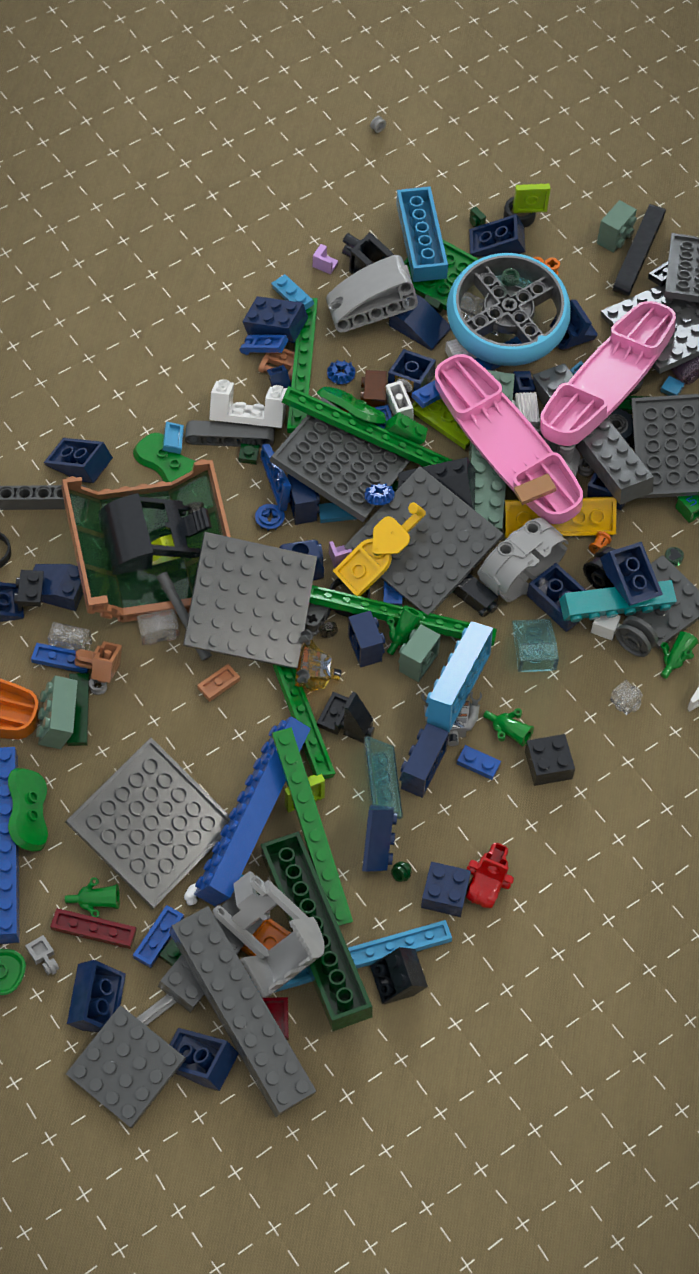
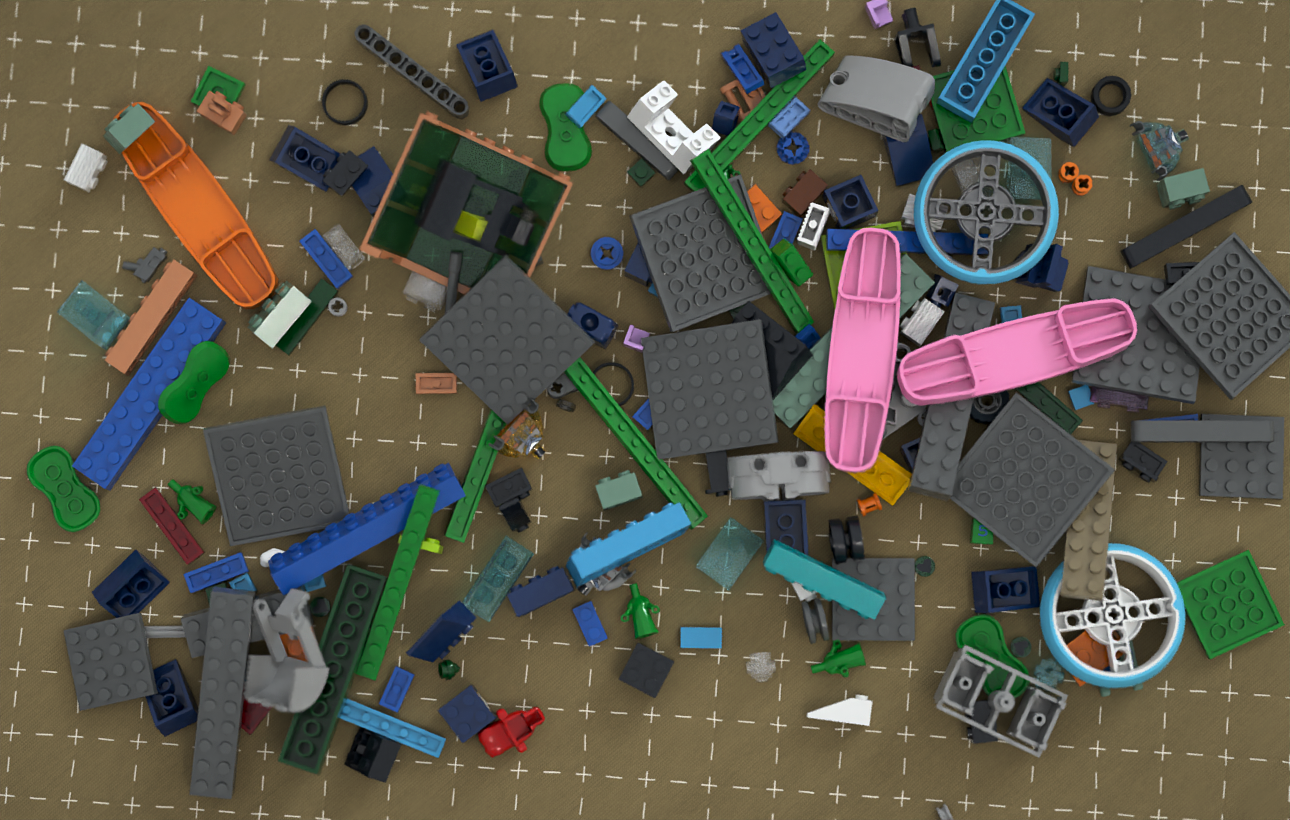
camera: 50 degrees right, 25 degrees up
light grey plate [25,935,59,975] -> none
nougat brick [75,641,122,683] -> none
blue wing [260,444,291,511] -> none
dark azure plate [271,274,314,310] -> none
green plate [317,387,386,424] -> none
yellow plate [333,502,426,596] -> none
dark blue brick [348,611,385,668] -> none
blue gear [364,483,395,505] -> none
green piece [386,606,424,655] -> none
clear green tile [501,268,520,287] -> none
lime plate [513,184,551,213] -> none
medium nougat tile [514,473,556,505] -> none
dark blue slope [600,542,663,606] -> none
none -> blue plate [379,666,415,712]
none -> dark azure tile [681,627,722,648]
none -> medium blue plate [768,97,810,139]
none -> torso [1130,121,1189,181]

